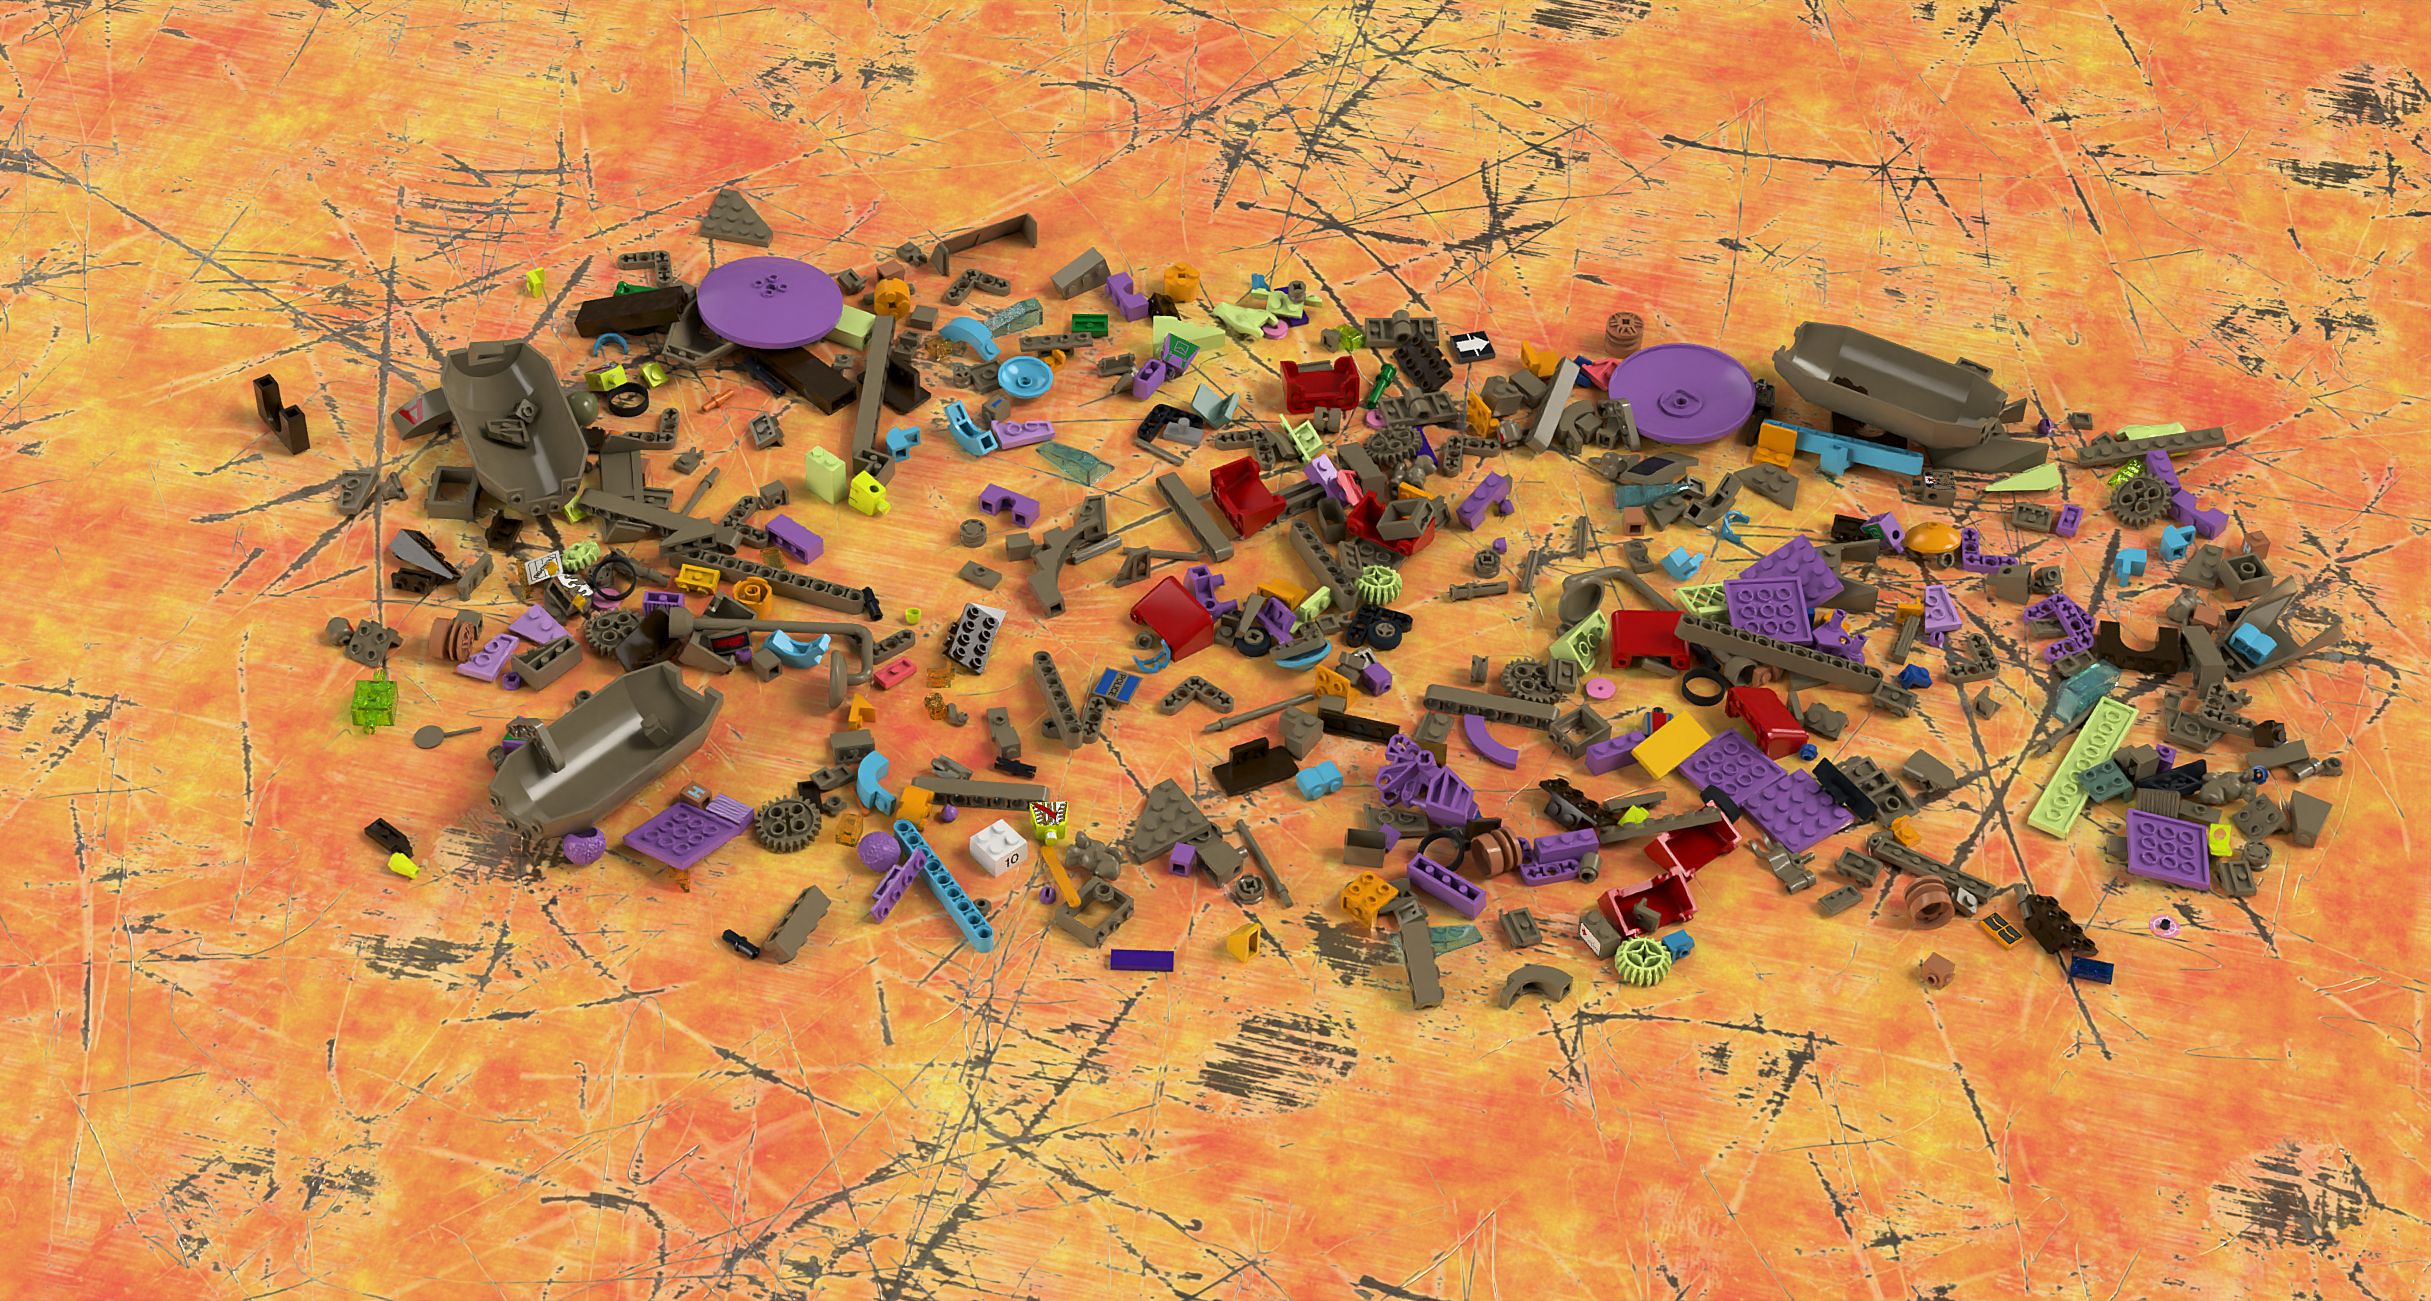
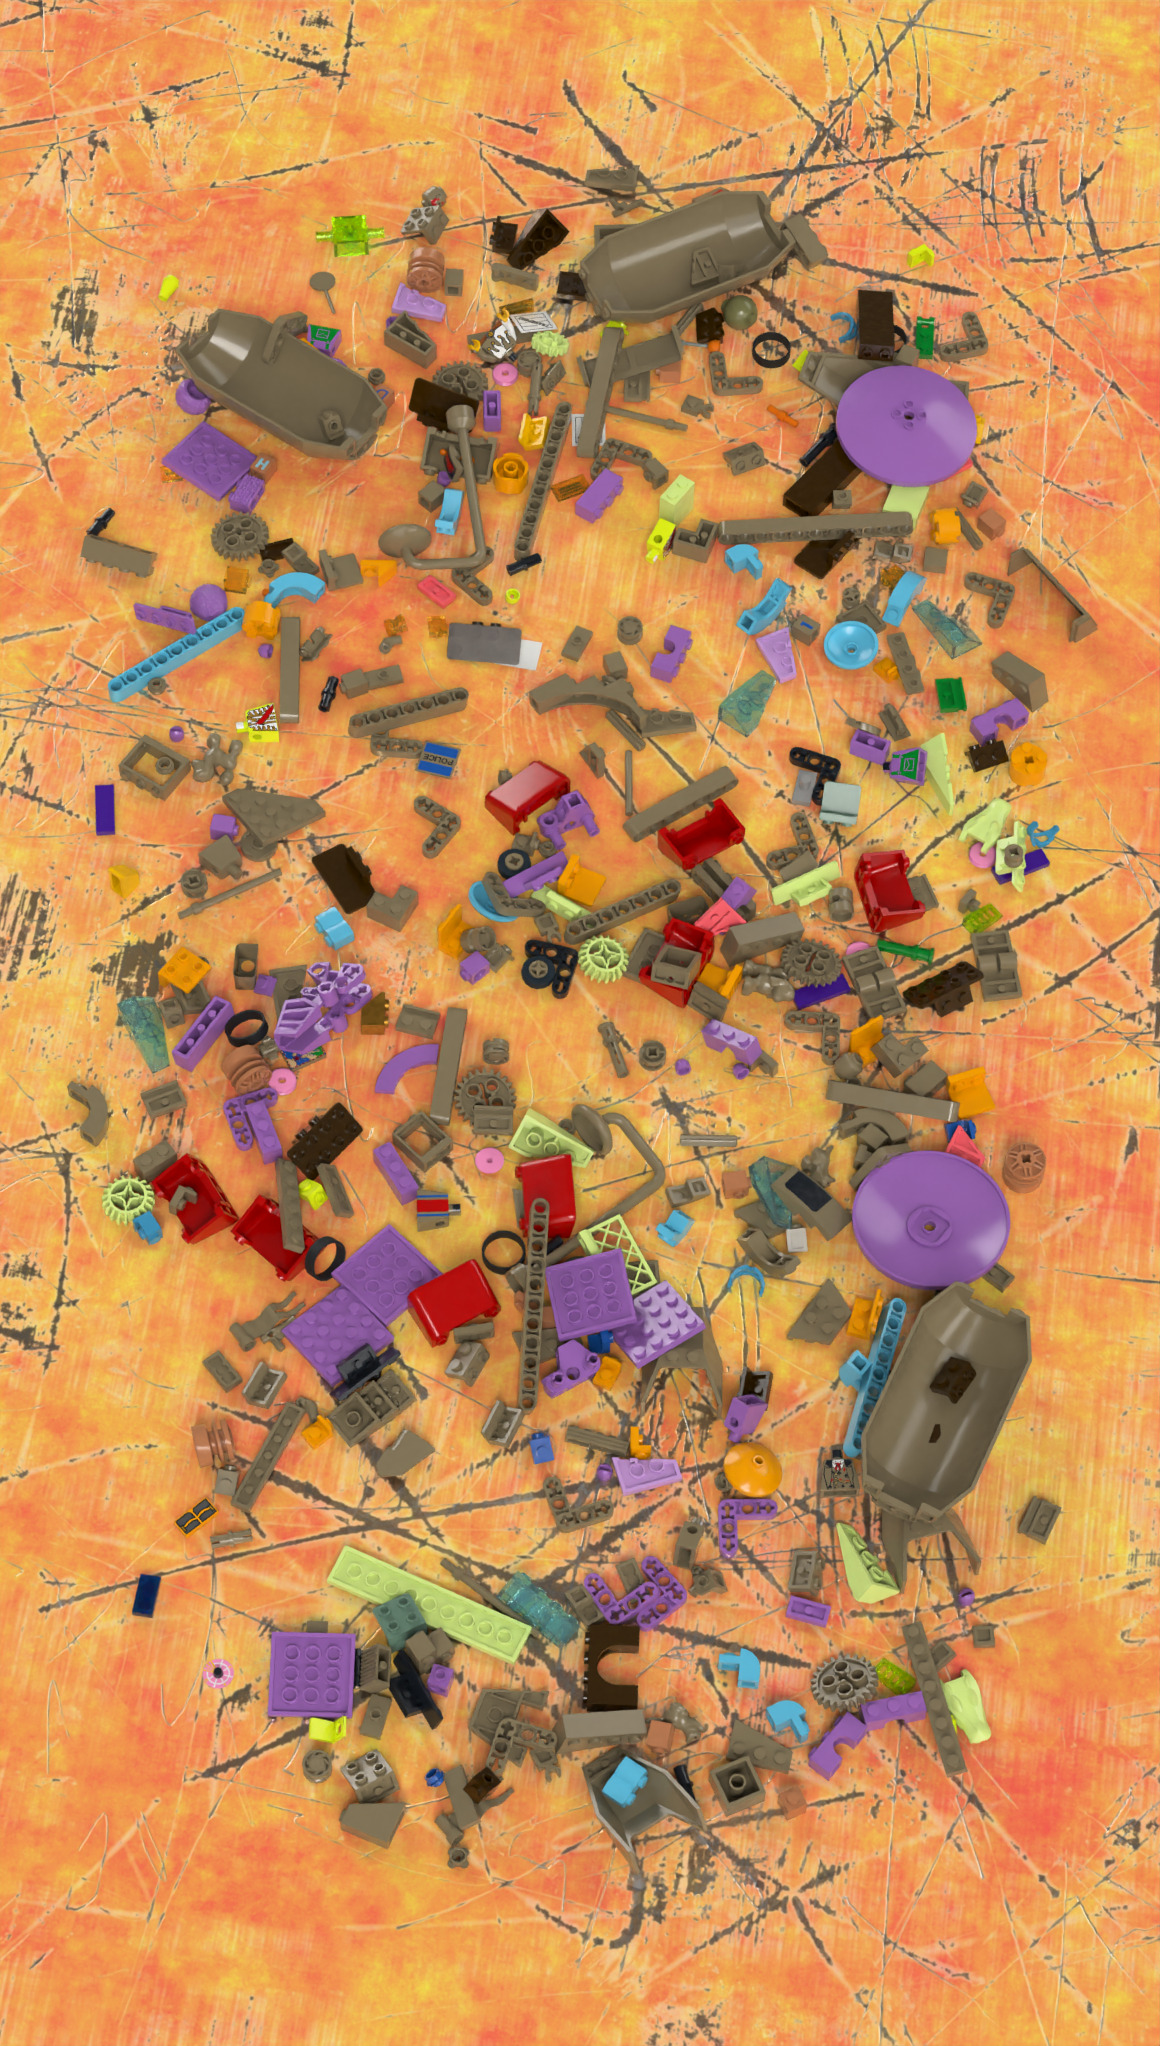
camera: 85 degrees right, 15 degrees up
dark brown arch [253,374,310,455] -> none
dark brown hinge [364,817,414,859] -> none
lavender wing [508,603,574,646] -> none
neon yellow torso [584,360,627,392] -> none
black tyre [593,557,636,601] -> none
dark tan slope [659,517,717,559] -> none
dark tan plate [700,189,773,248] -> none
dark tan plate [896,241,927,267] -> none
white brick [970,819,1028,878] -> none
light orange piece [1040,845,1081,908] -> none
dark azure helmet [1132,639,1170,673] -> none
dark tan bar [1135,438,1185,466] -> none
dark tan bar [1205,692,1314,733] -> none
dark tan piece [1235,592,1266,639] -> none
dark tan panel [1318,694,1346,719] -> none
dark brown tile [1321,709,1400,745] -> none
dark tan plate [1337,541,1364,579] -> none
dark tan brick [1398,920,1444,1010] -> none
tile [1450,331,1496,364] -> none
dark brown tile [1465,817,1502,841] -> none
dark tan axle [1520,549,1539,593] -> none
dark tan brick [1578,852,1602,883] -> none
yellow tile [1630,710,1712,782] -> none
dark brown tile [1746,410,1765,447] -> none
blue plate [1798,744,1818,761] -> none
nougat brick [1920,952,1955,990] -> none
dark tan panel [1972,686,2001,720] -> none
dark brown bracket [2025,894,2099,955] -> none
dark tan animal [2199,768,2257,805] -> none
dark tan plate [2217,860,2257,897] -> none

